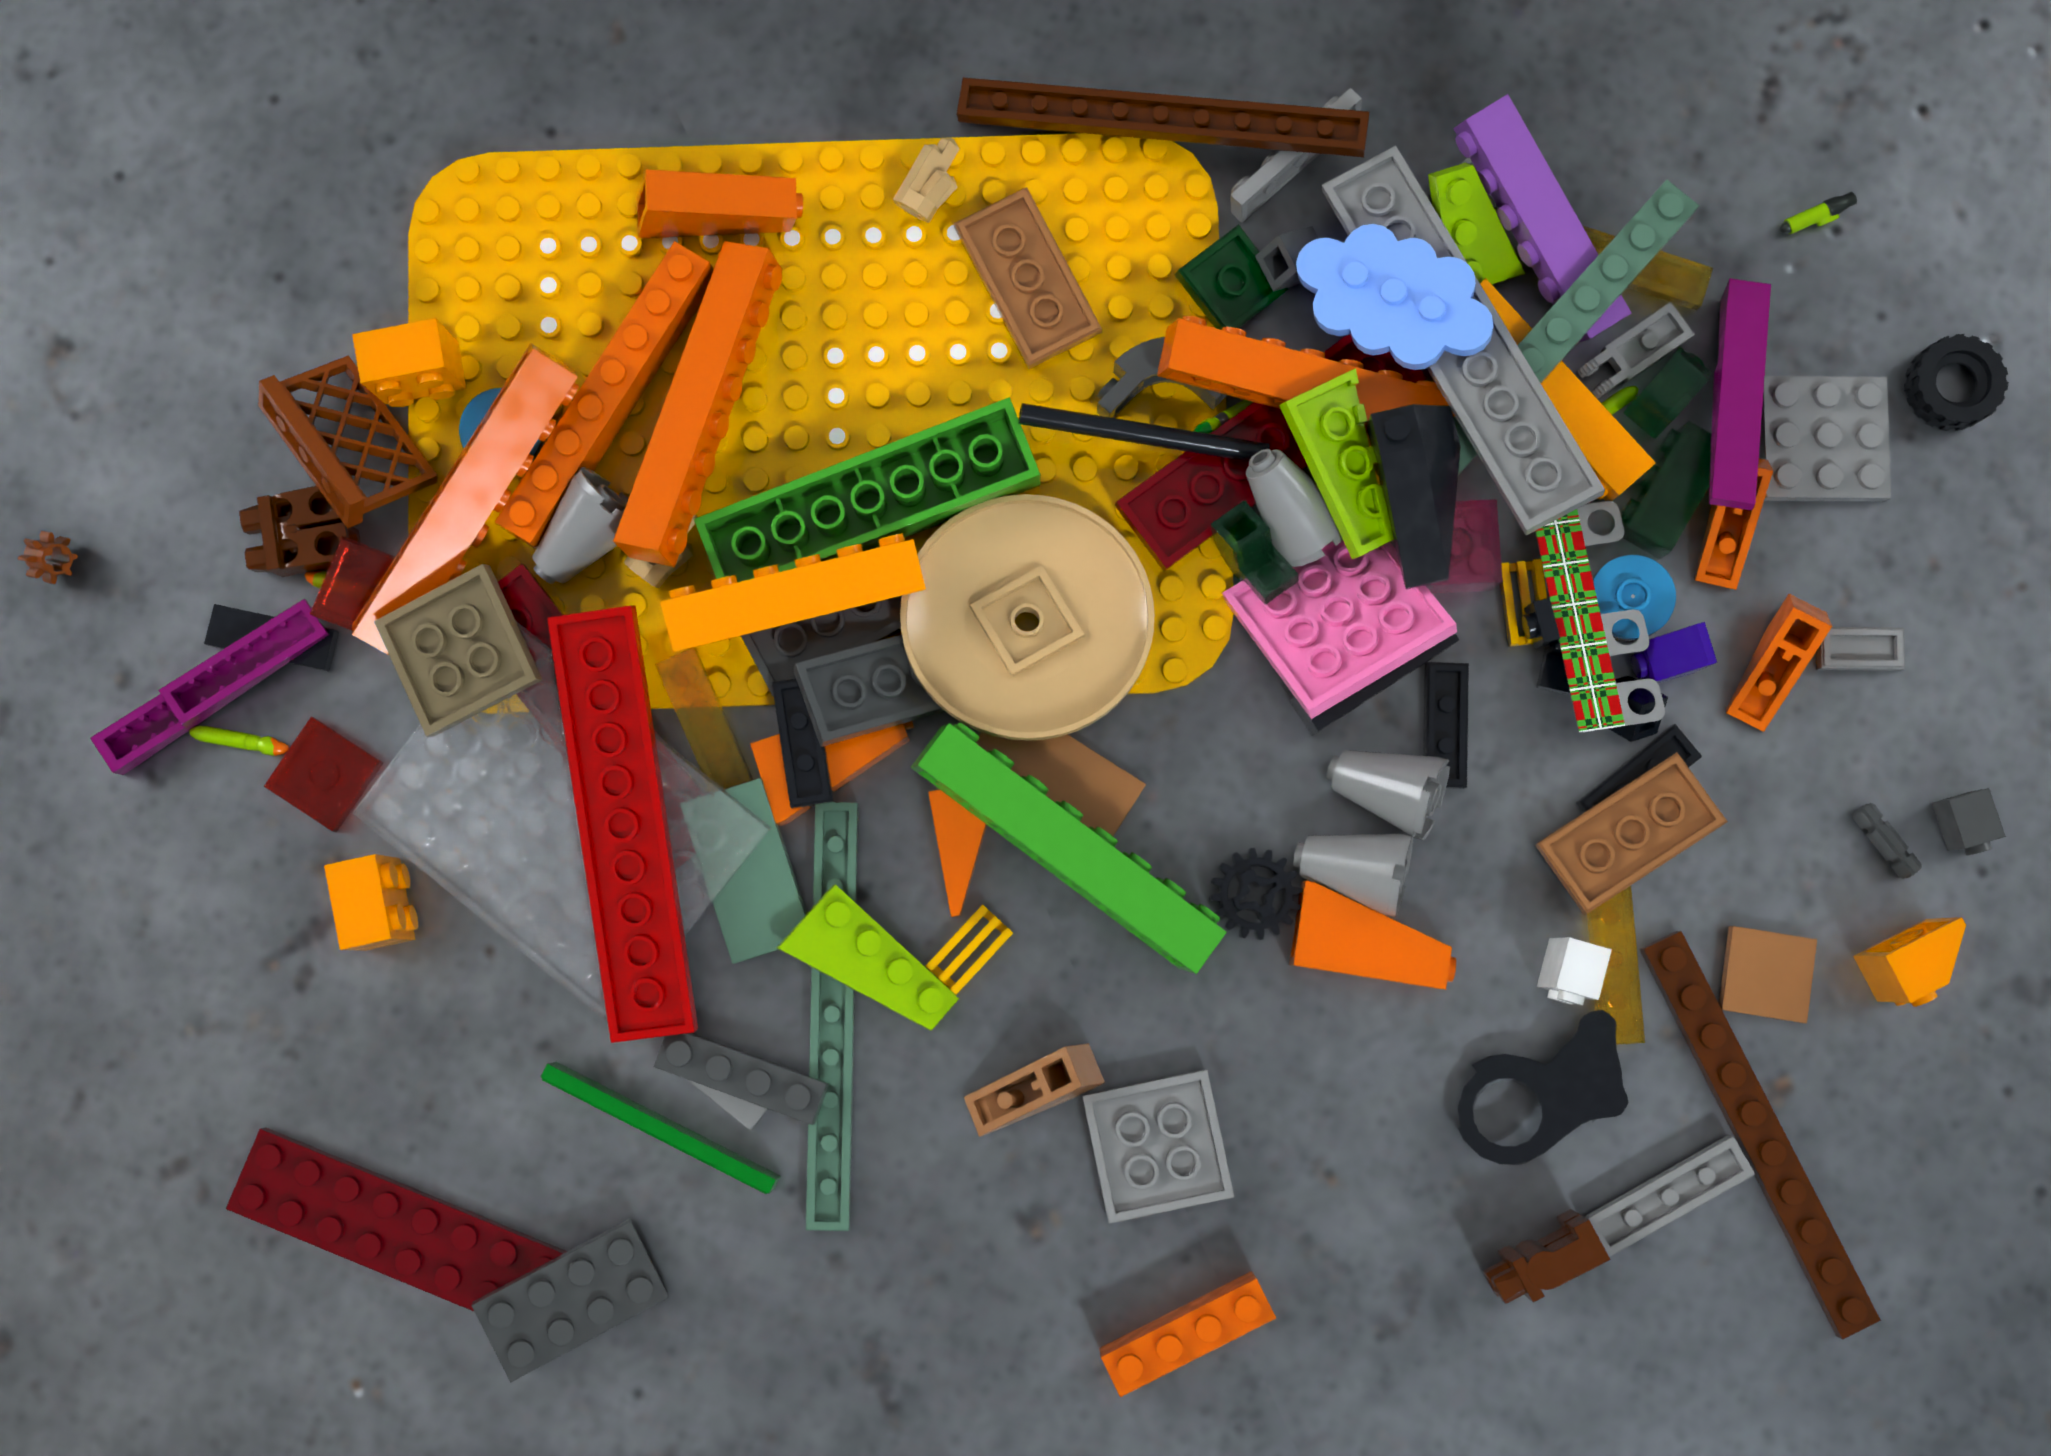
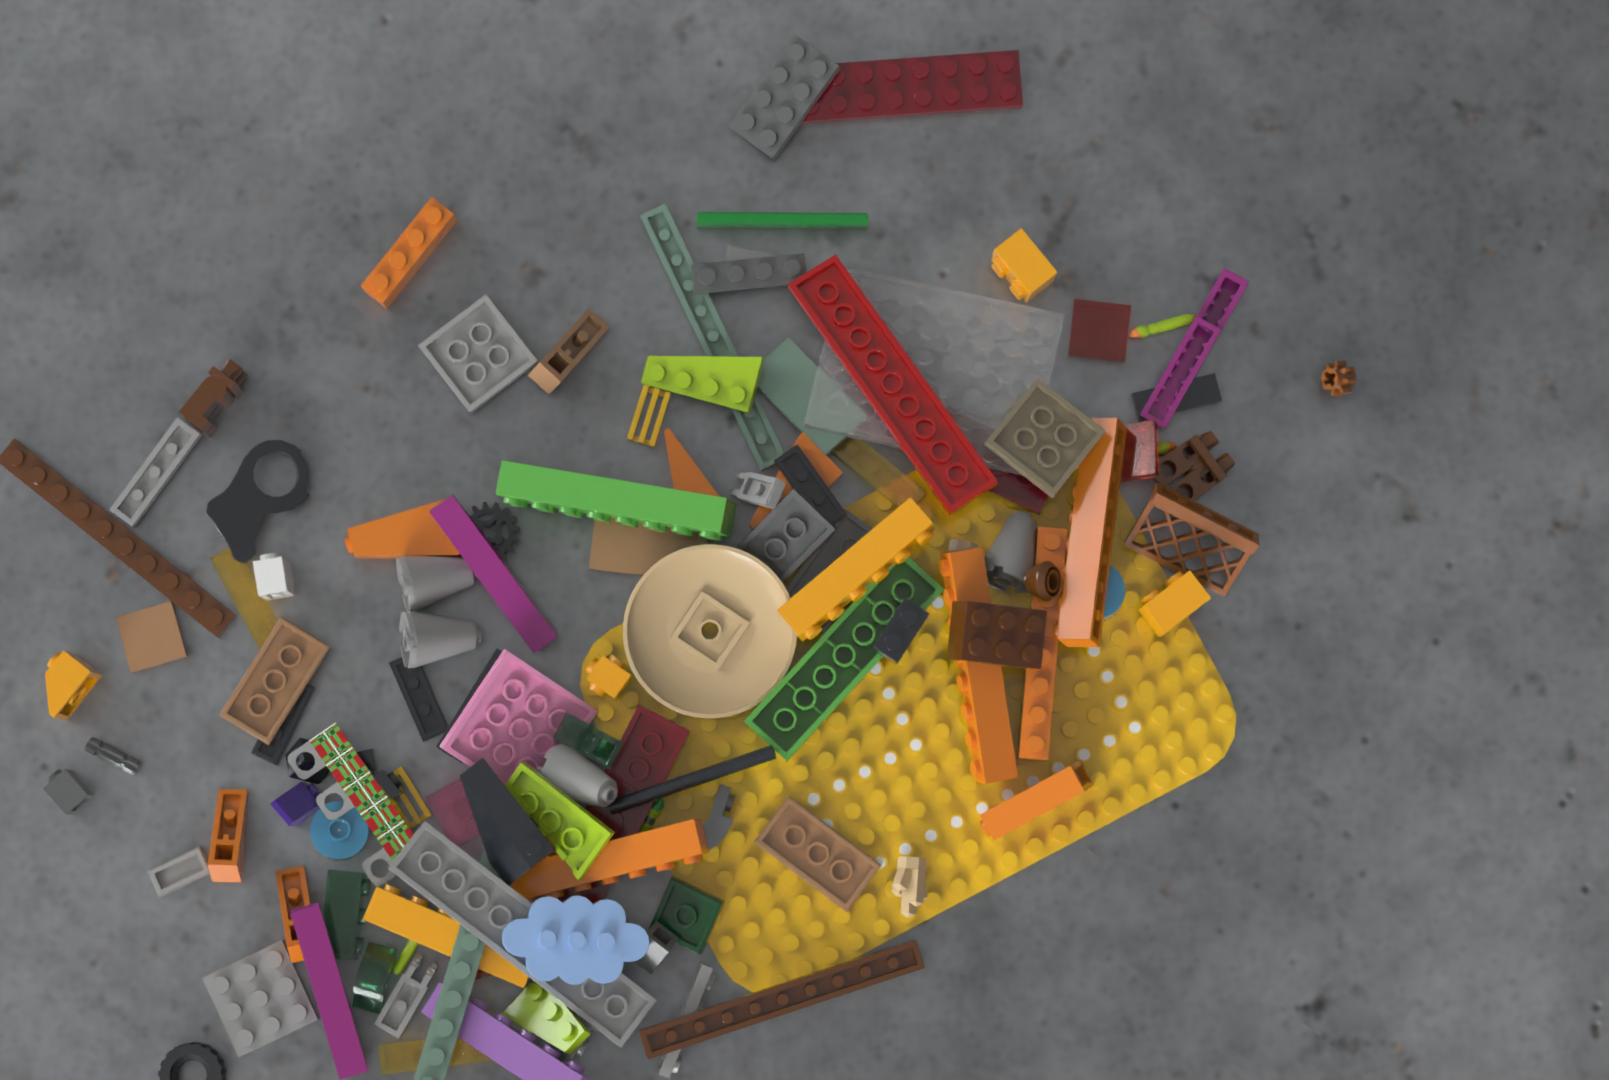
camera: 150 degrees right, 0 degrees up
none -> magenta slope [429,494,557,653]
none -> light orange brick [585,655,632,700]
none -> light grey hinge [729,472,786,509]
none -> black brick [872,598,929,665]
none -> reddish brown brick [947,601,1047,669]
none -> reddish brown cone [1024,561,1061,601]

